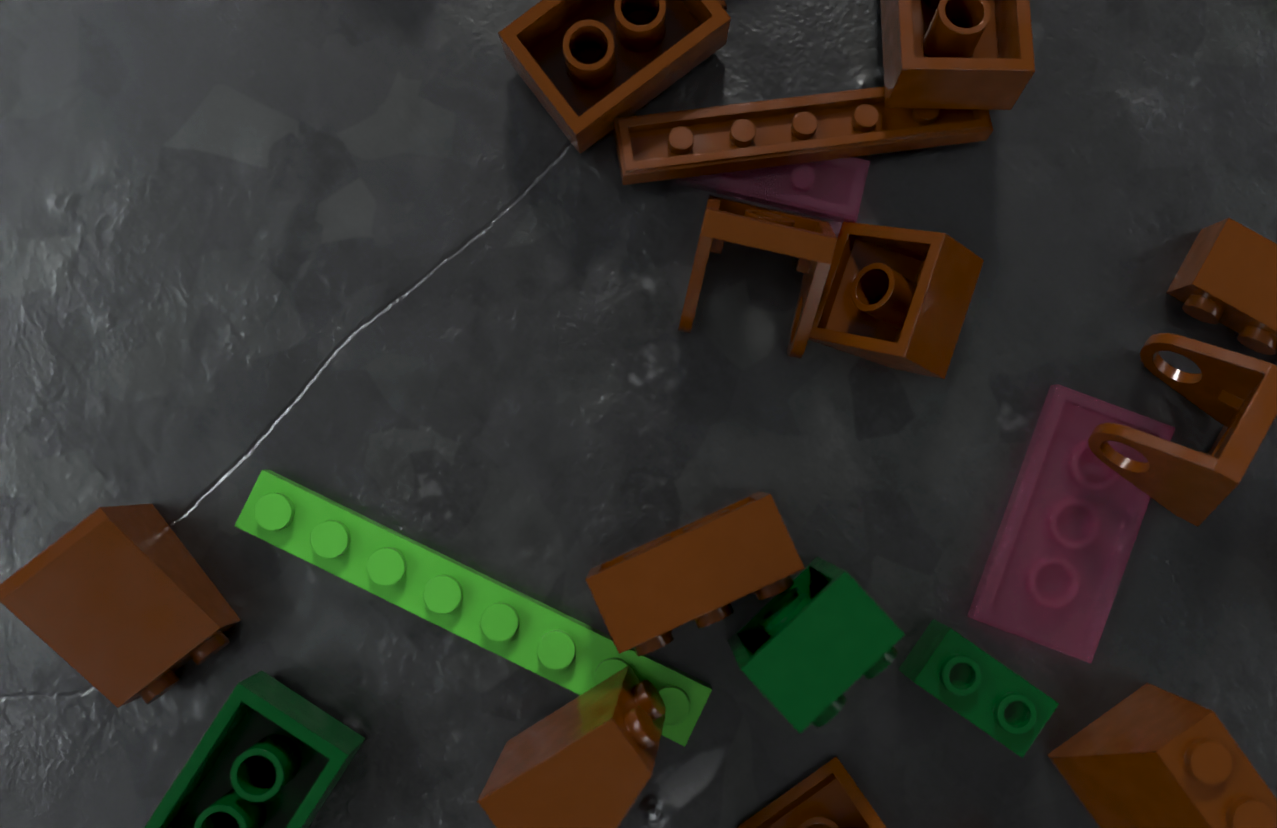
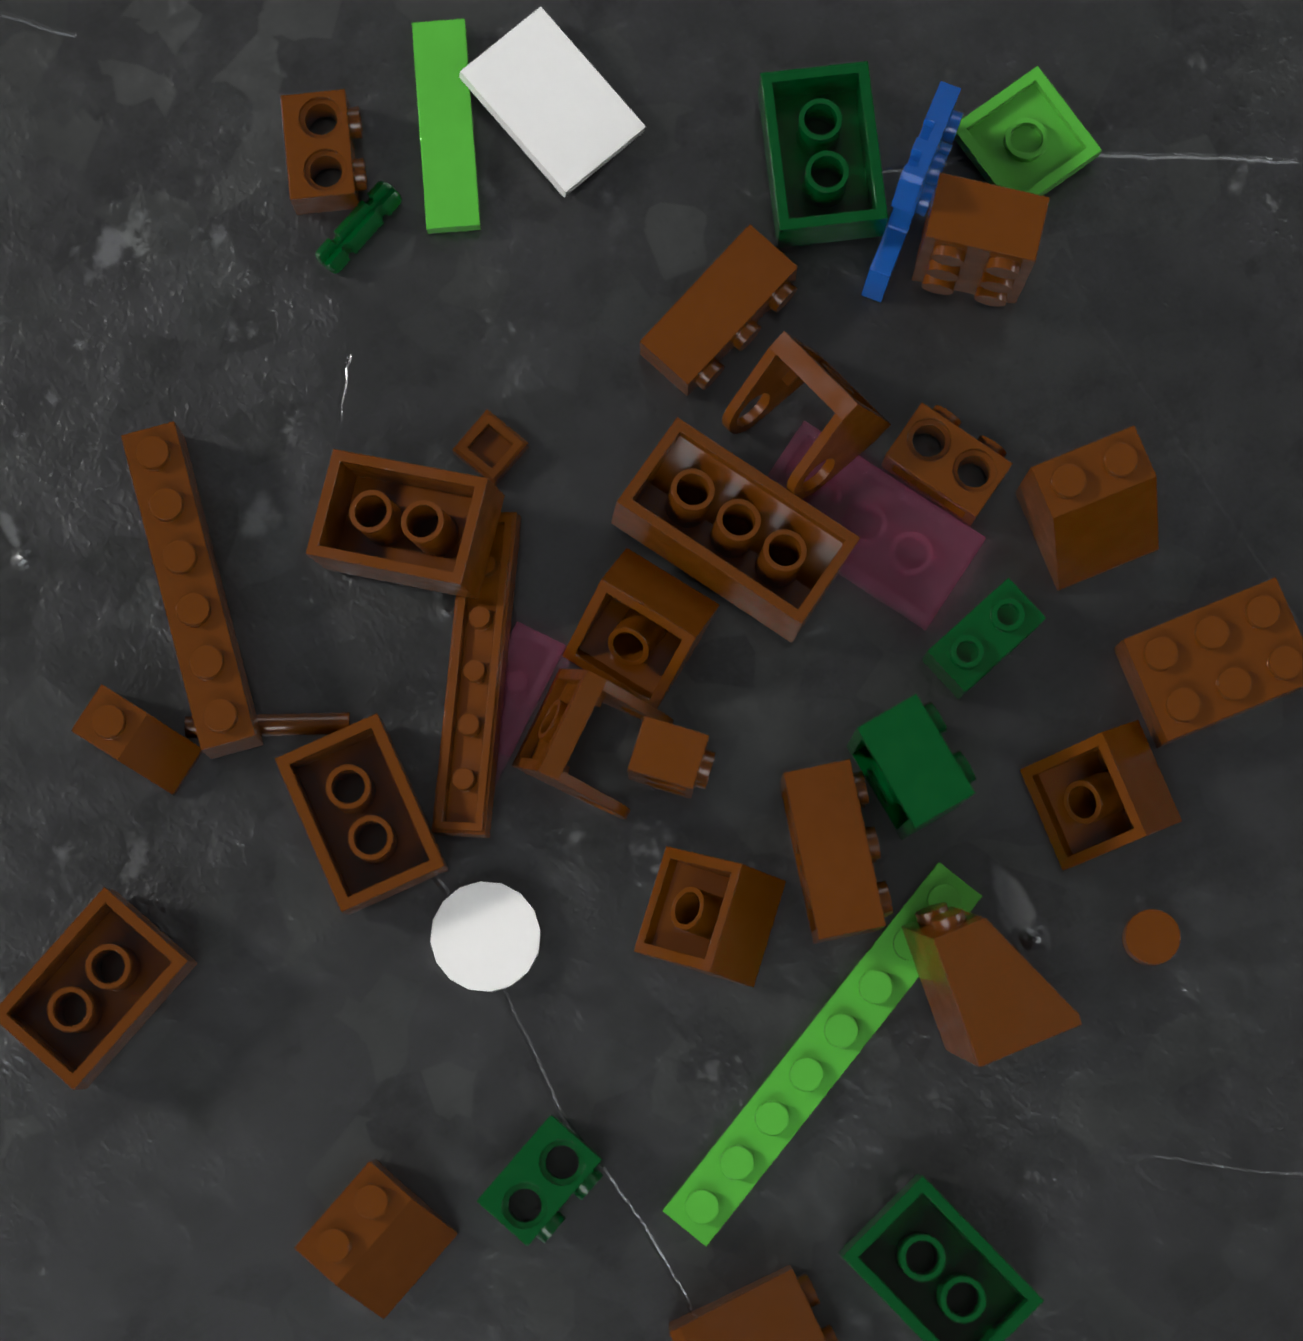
camera: 85 degrees left, 5 degrees down
none -> reddish brown slope [294,1159,459,1319]
none -> white tile [430,881,541,992]
none -> reddish brown tile [452,409,529,486]
none -> dark green brick [477,1114,603,1246]
none -> reddish brown slope [611,417,860,643]
none -> reddish brown brick [628,716,716,799]
none -> reddish brown slope [634,846,786,988]
none -> reddish brown brick [881,403,1013,526]

